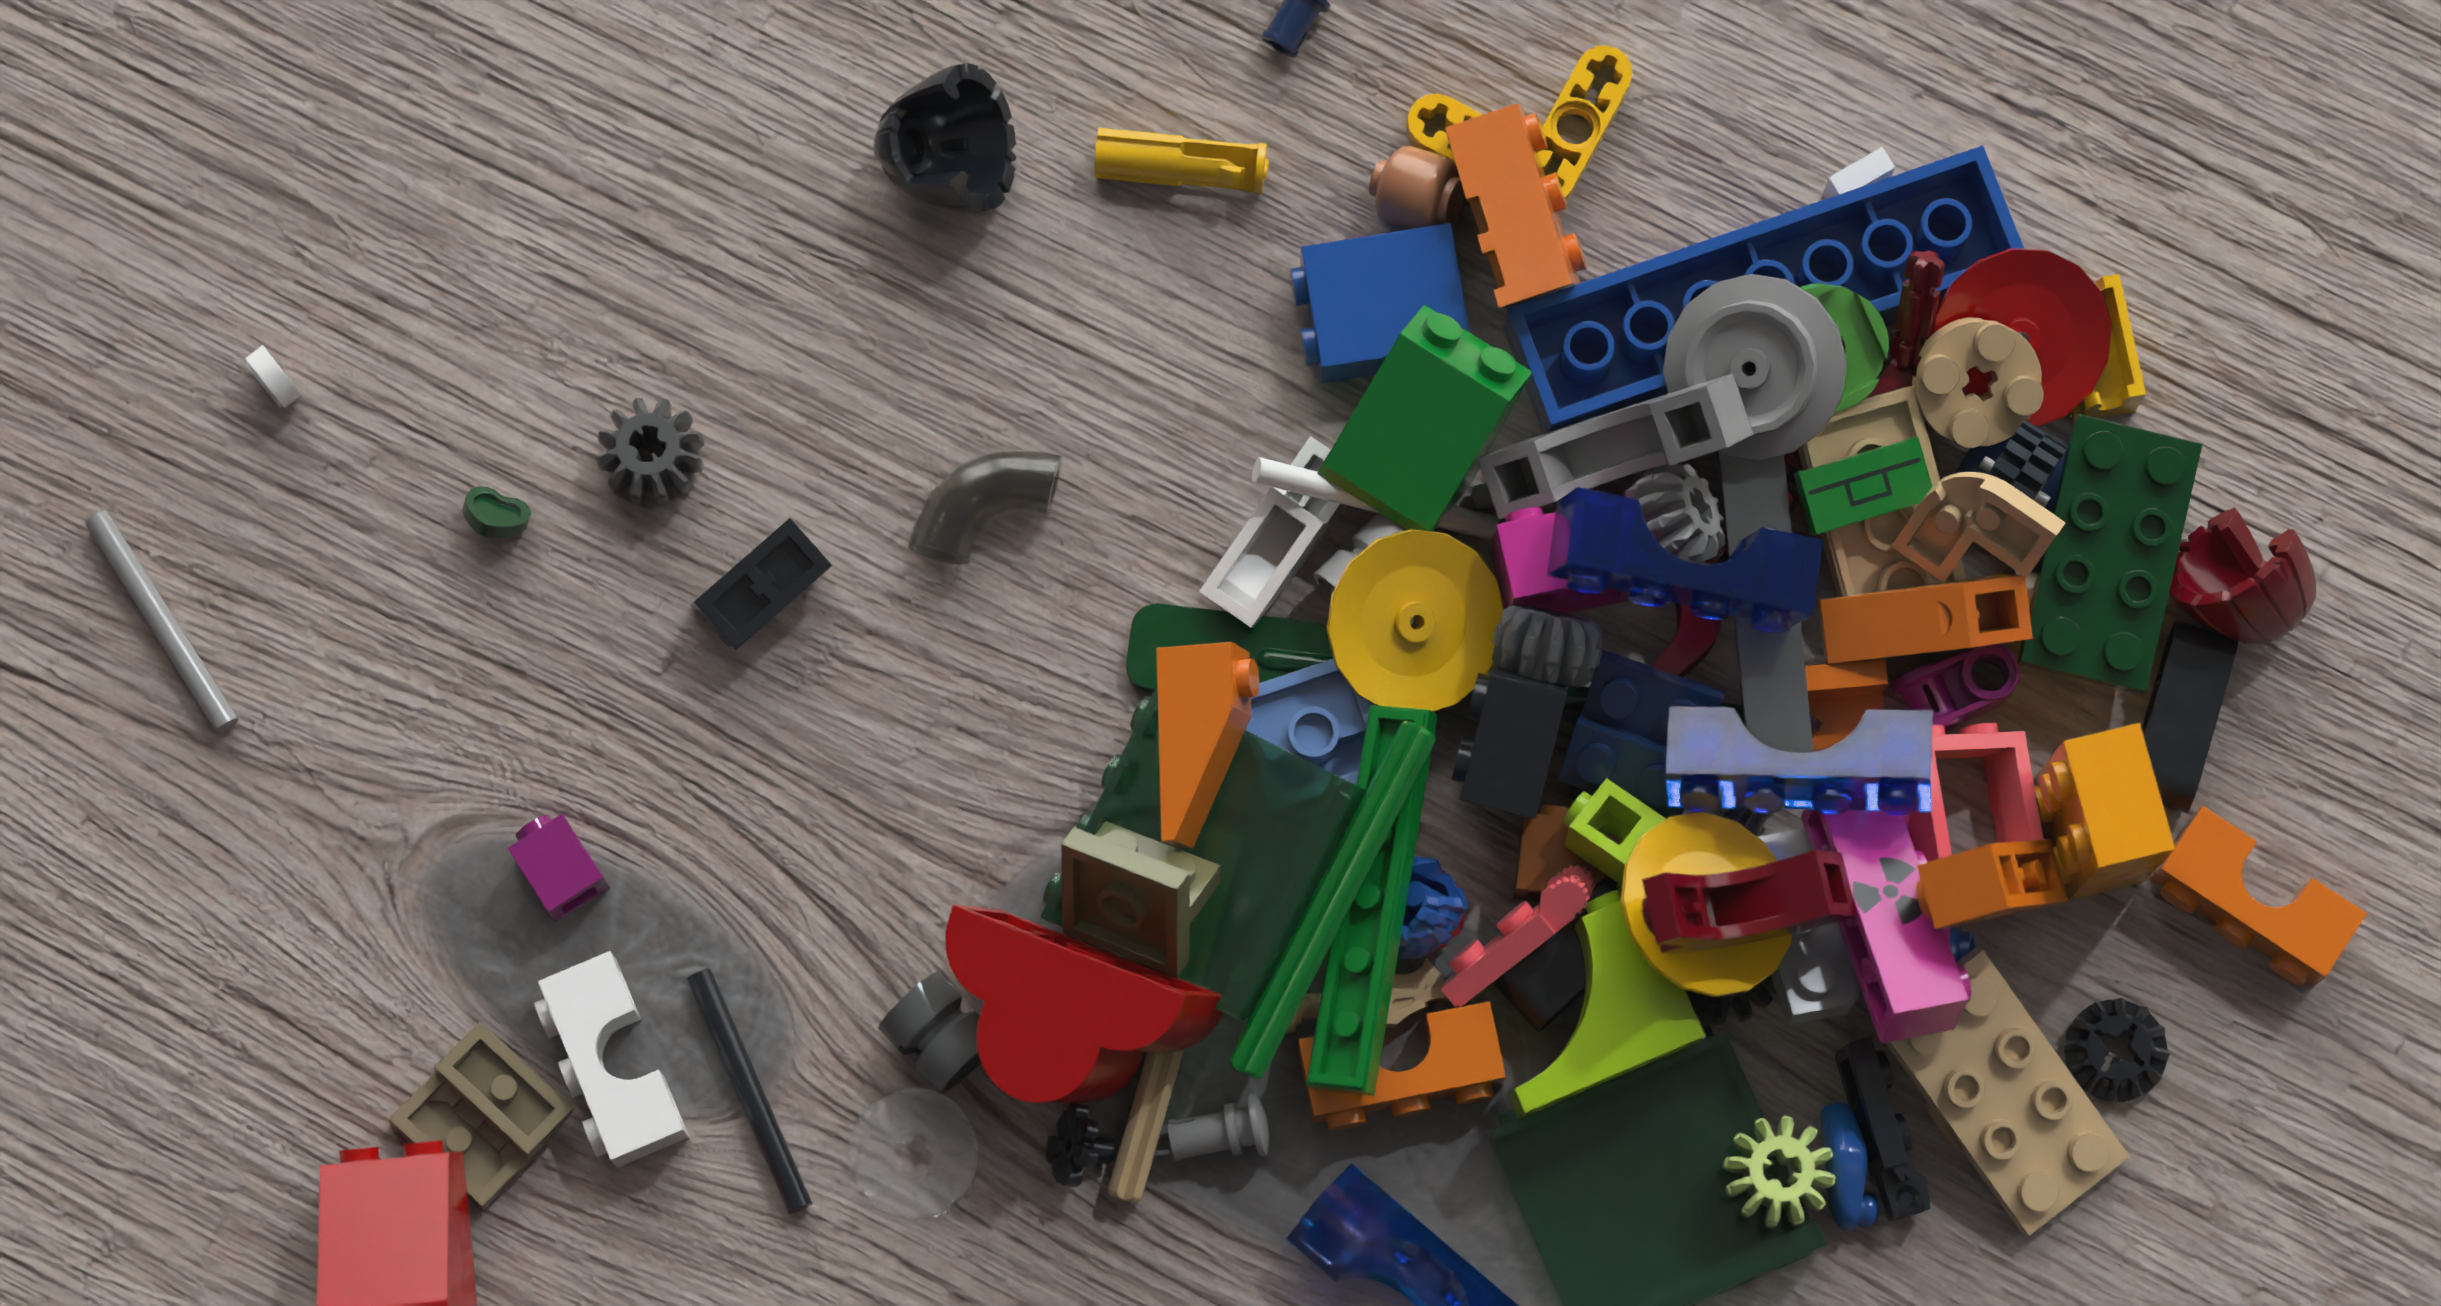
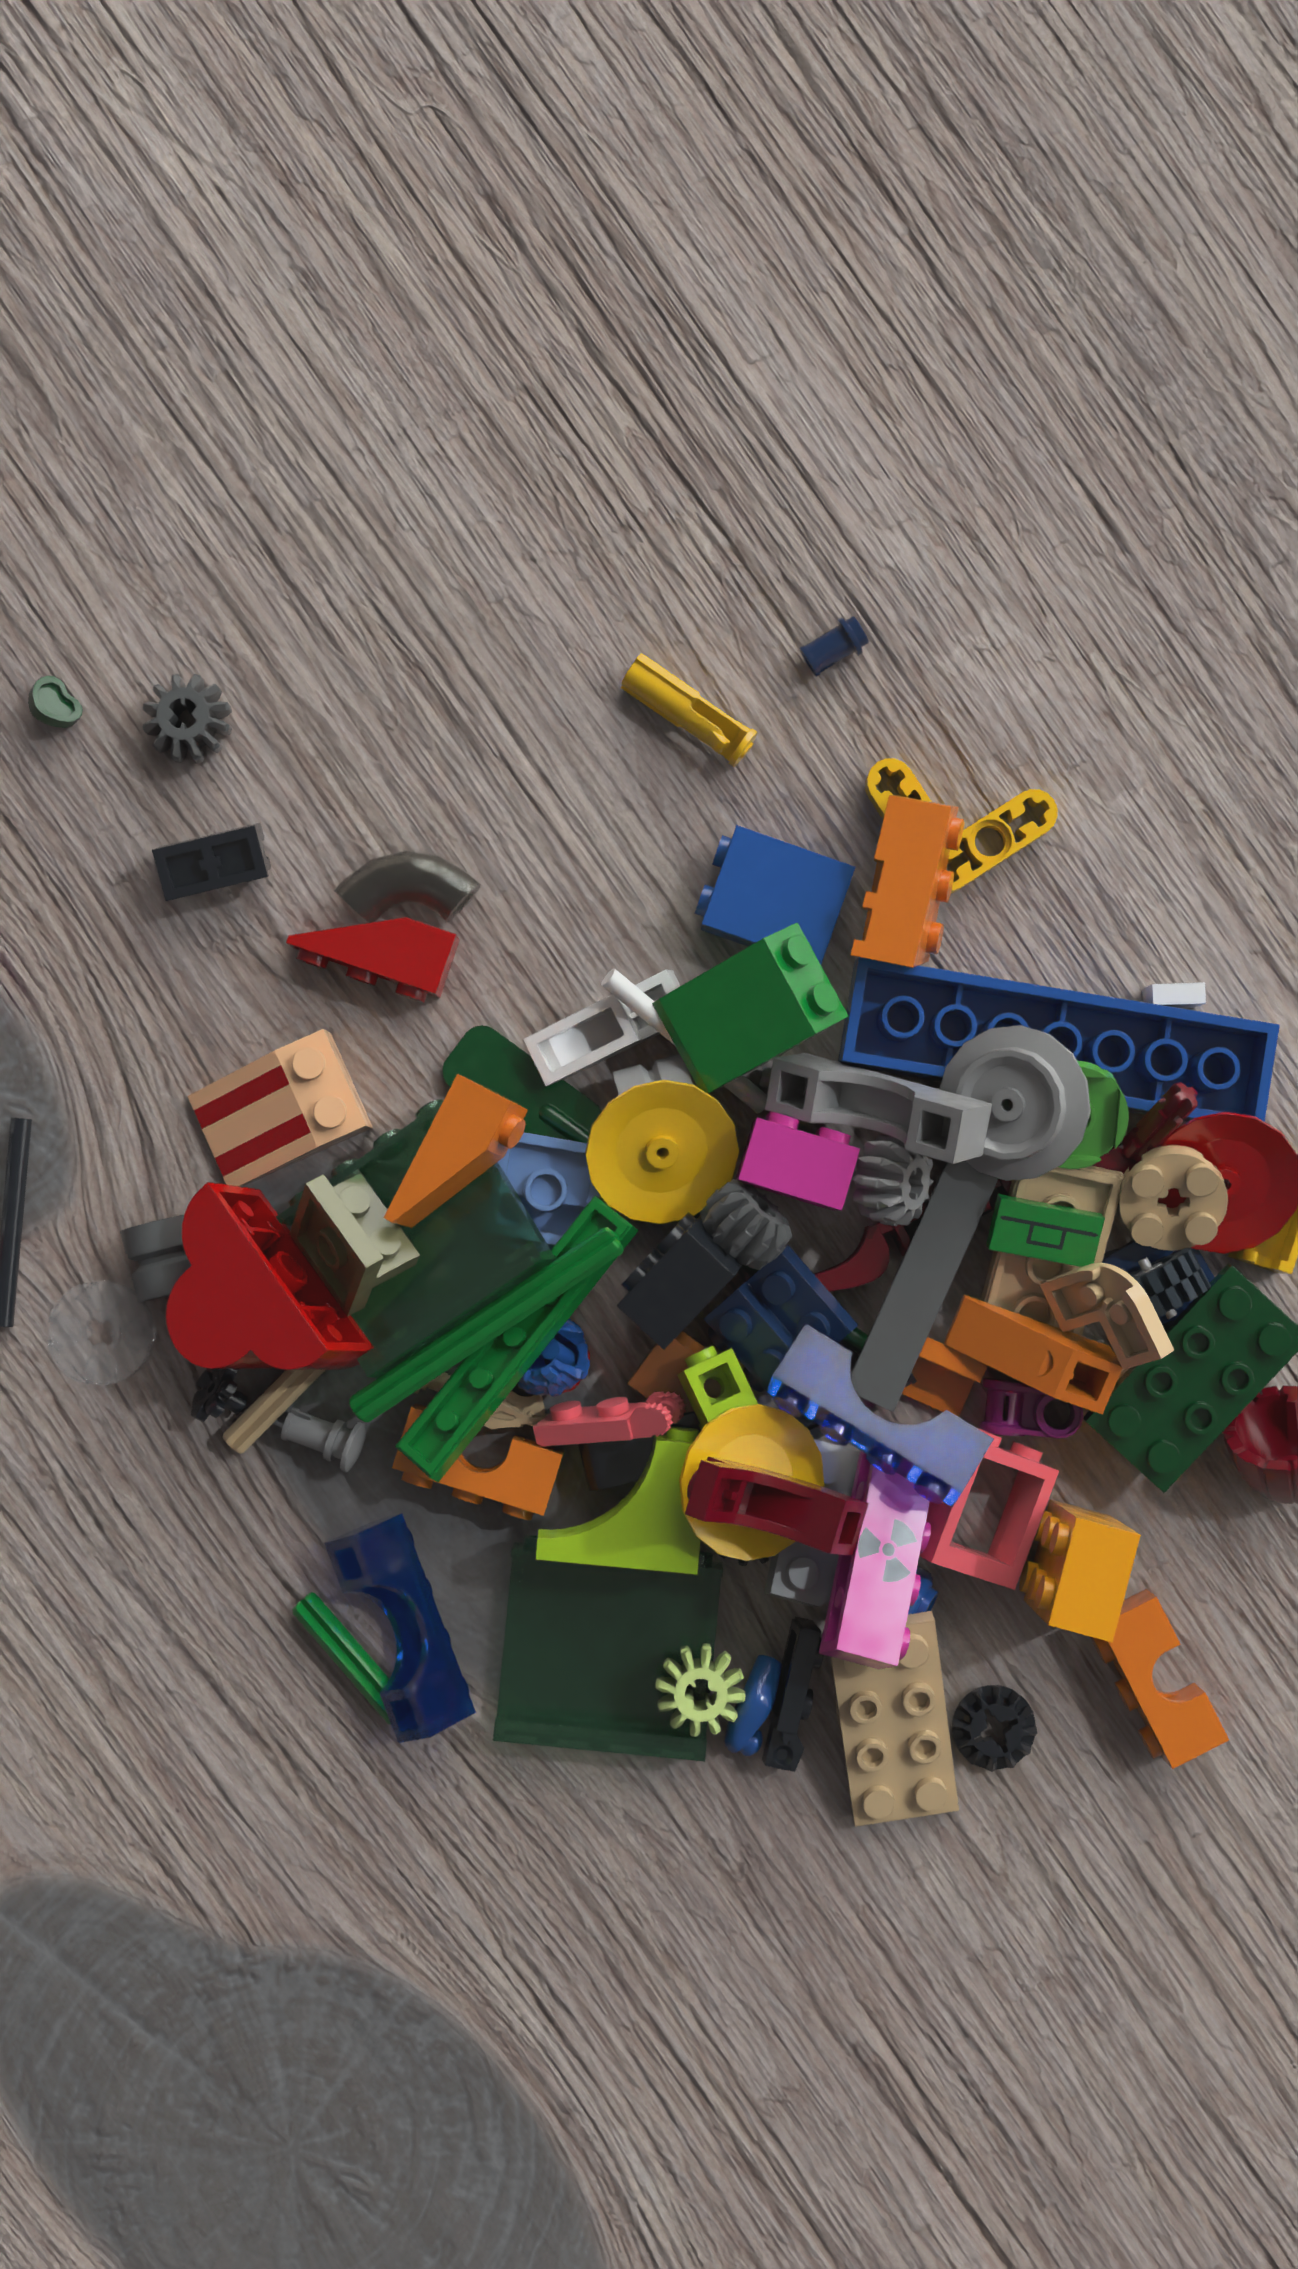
camera: 30 degrees right, 10 degrees up
black hair [874,63,1016,212] -> none
nougat head [1369,146,1466,230] -> none
clear blue arch [1547,487,1823,633] -> none
orange slope [1916,839,2068,929] -> none
black beam [2141,620,2238,813] -> none
none -> light nougat slope [187,1029,373,1187]
none -> red slope [286,917,460,1003]

